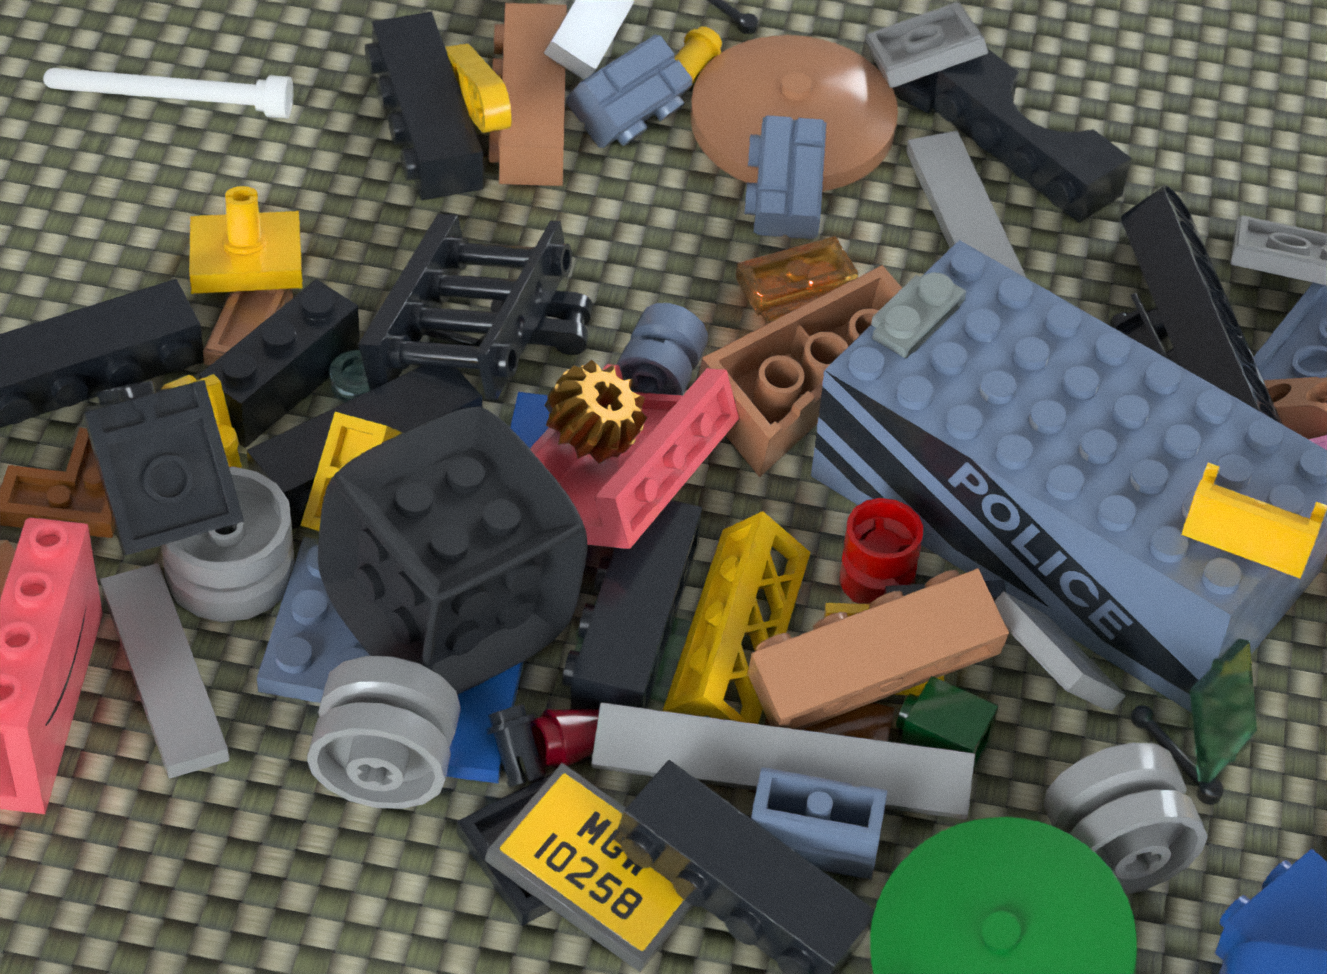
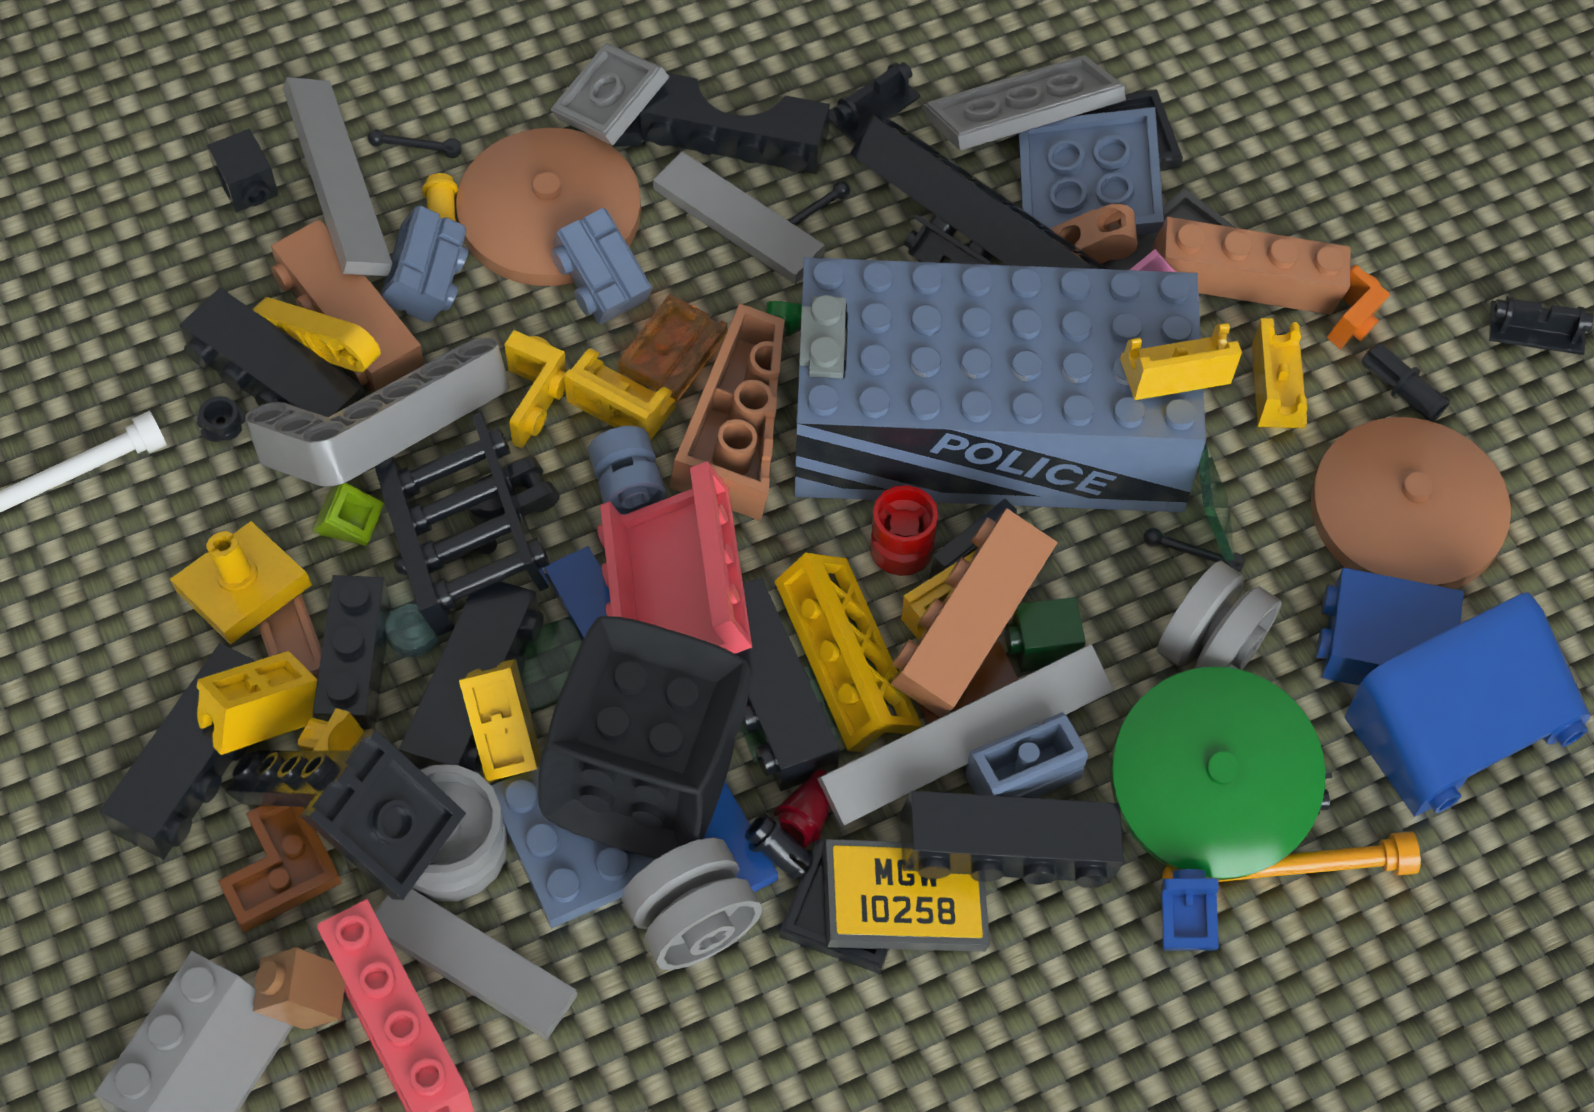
camera: 35 degrees left, 10 degrees up
pearl gold gear [544,360,647,464] -> none
light grey tile [994,591,1126,711] -> none
none -> black plate [197,396,245,442]
none -> yellow hinge [197,651,317,755]
none -> light grey beam [245,338,510,487]
none -> lime slope [312,482,385,546]
none -> yellow bracket [504,330,567,449]
none -> yellow hinge [564,348,676,440]
none -> black hinge [788,181,851,226]
none -> black hinge [829,62,920,143]

